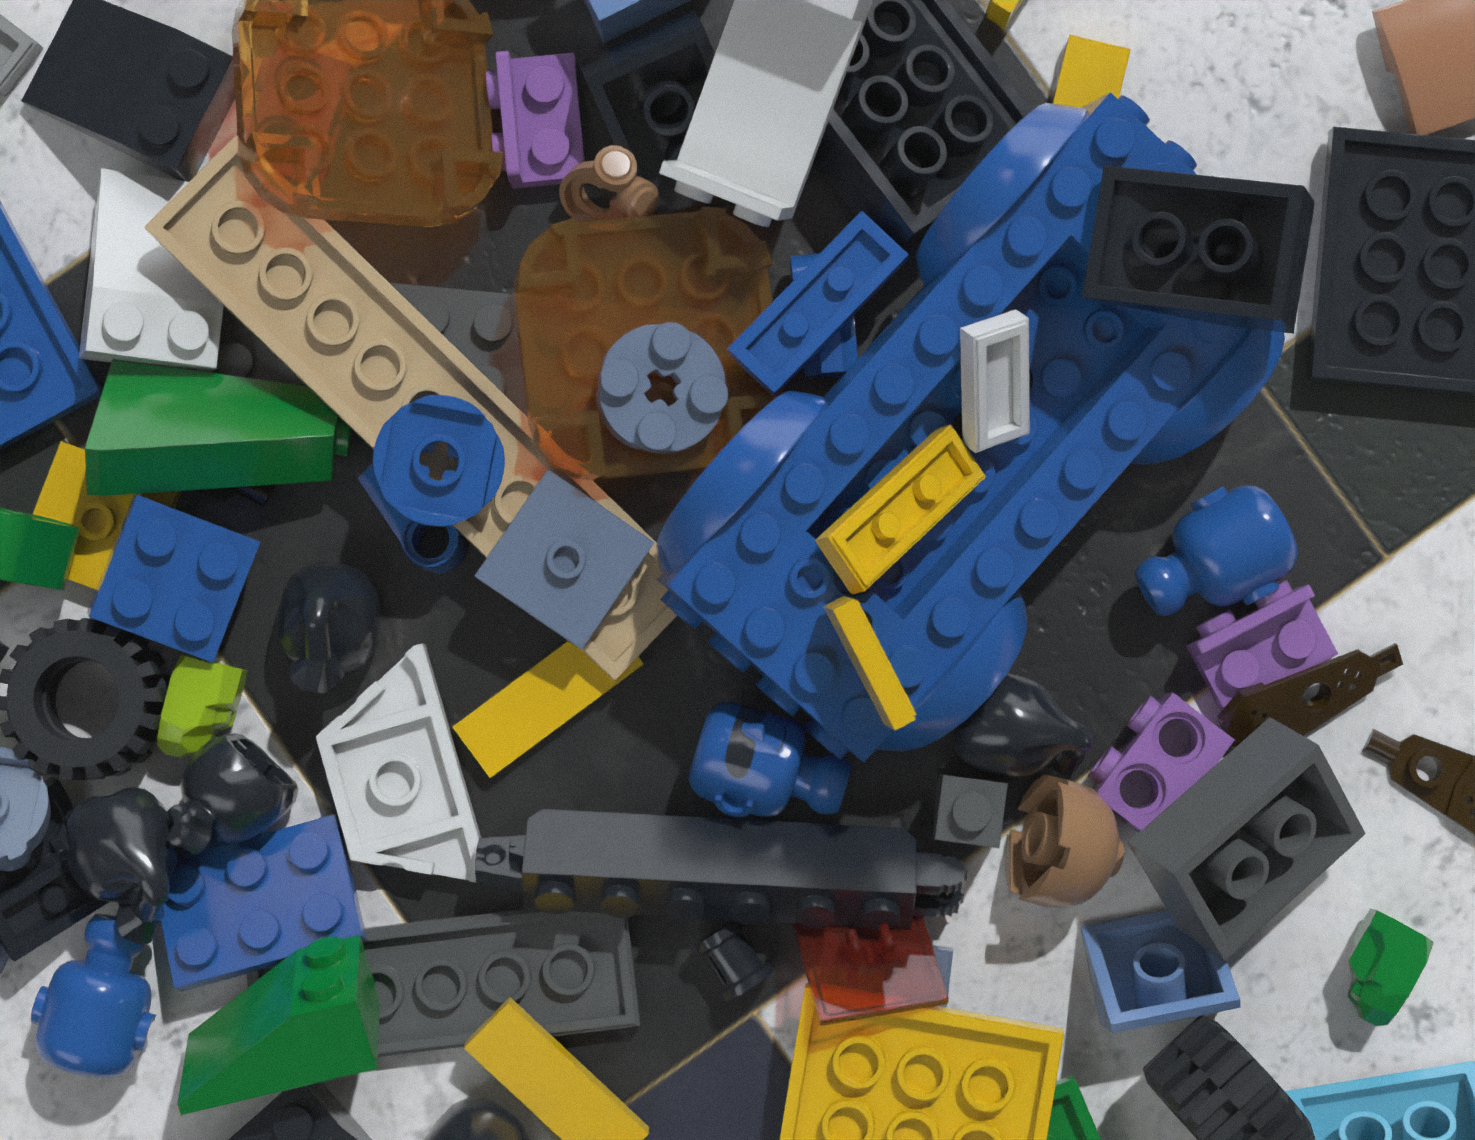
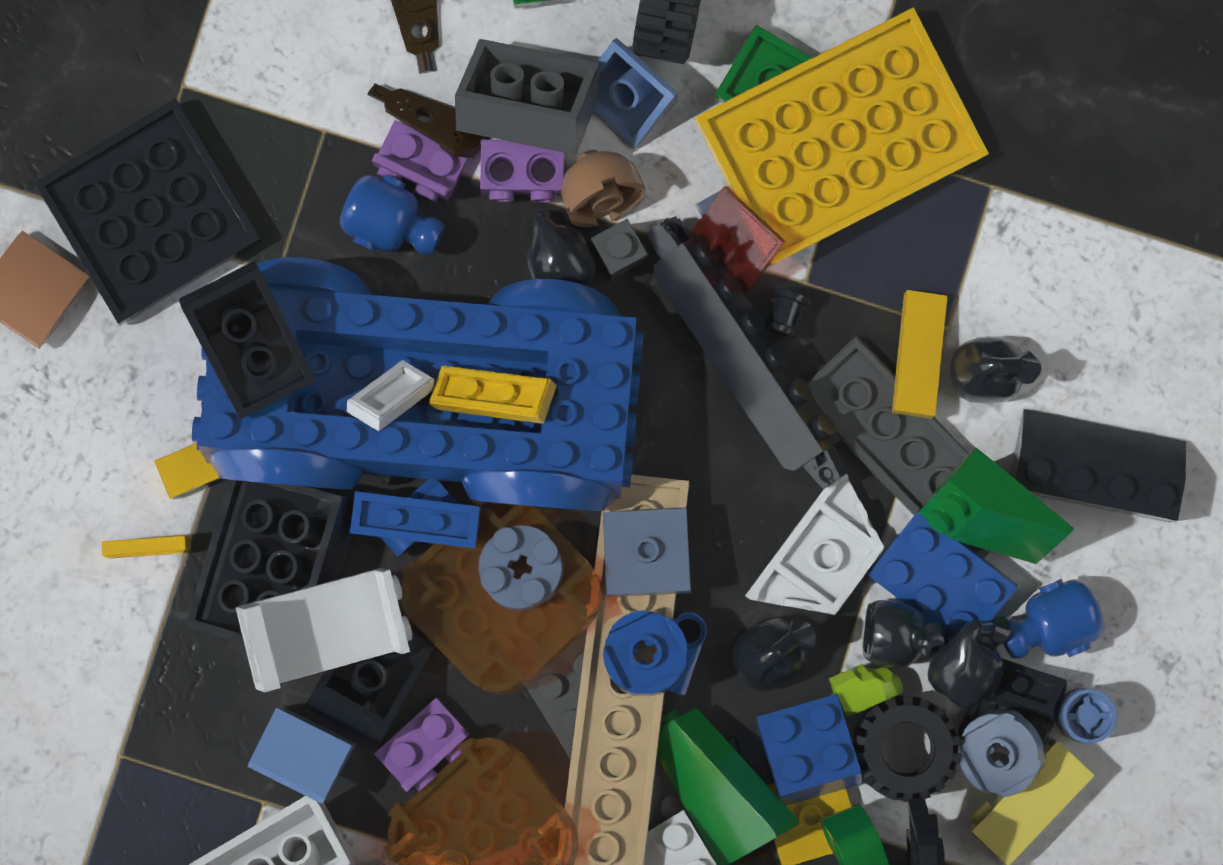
camera: 130 degrees left, 0 degrees up
yellow tile [453,641,644,778] -> none
medium nougat piece [559,145,659,232] -> none
blue piece [689,702,852,817] -> none
yellow tile [823,596,917,731] -> none

